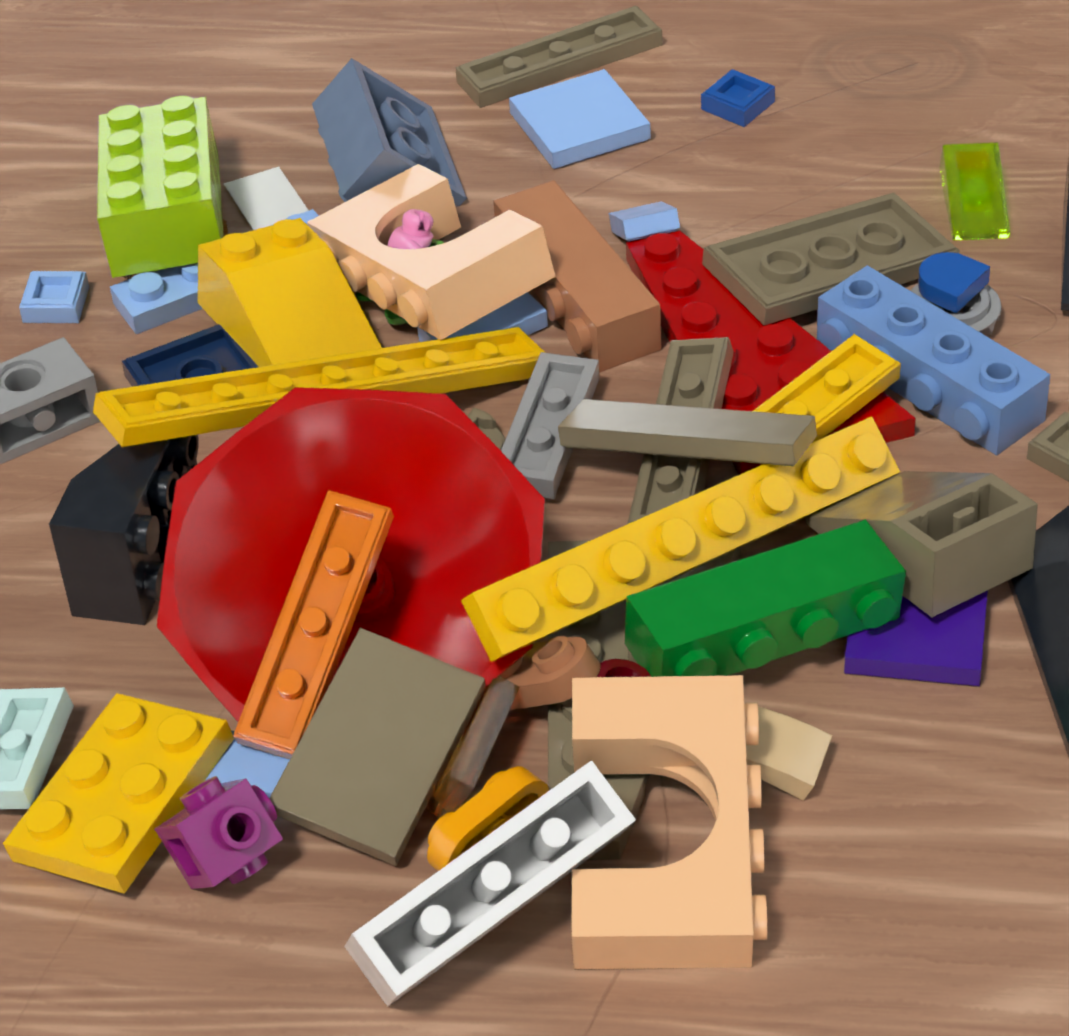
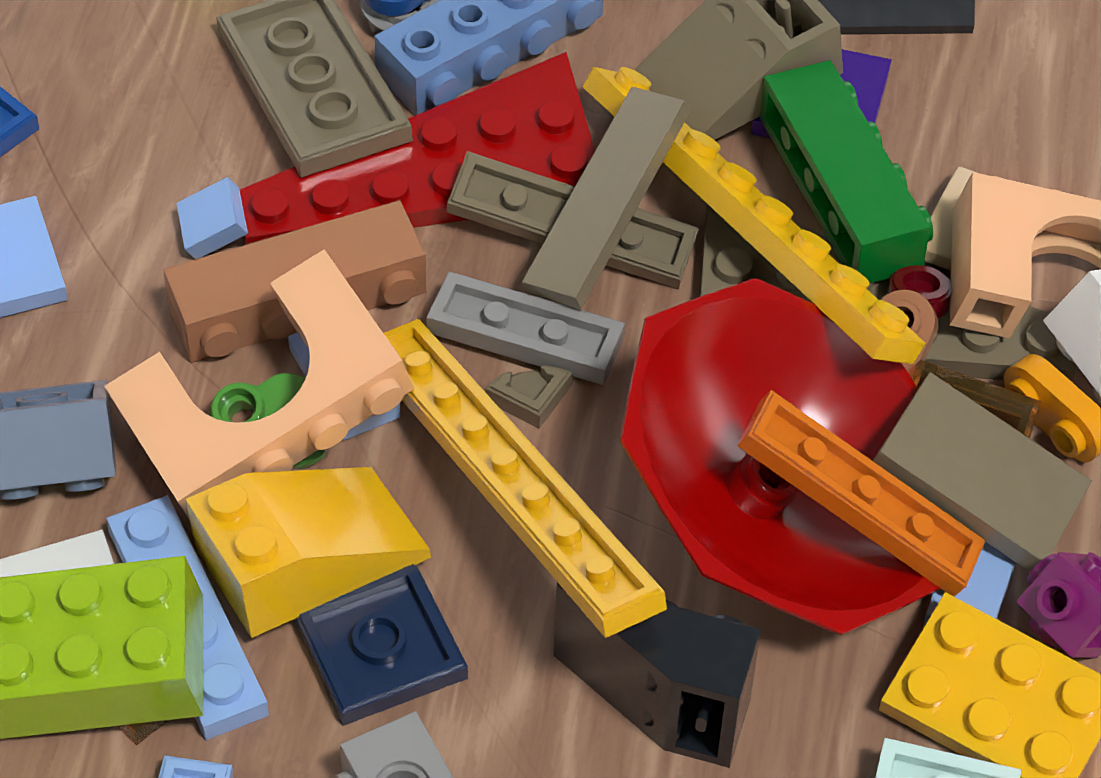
camera: 90 degrees left, 10 degrees up
bright pink arm [388,209,434,249] -> none
yellow tile [753,334,901,465] -> none

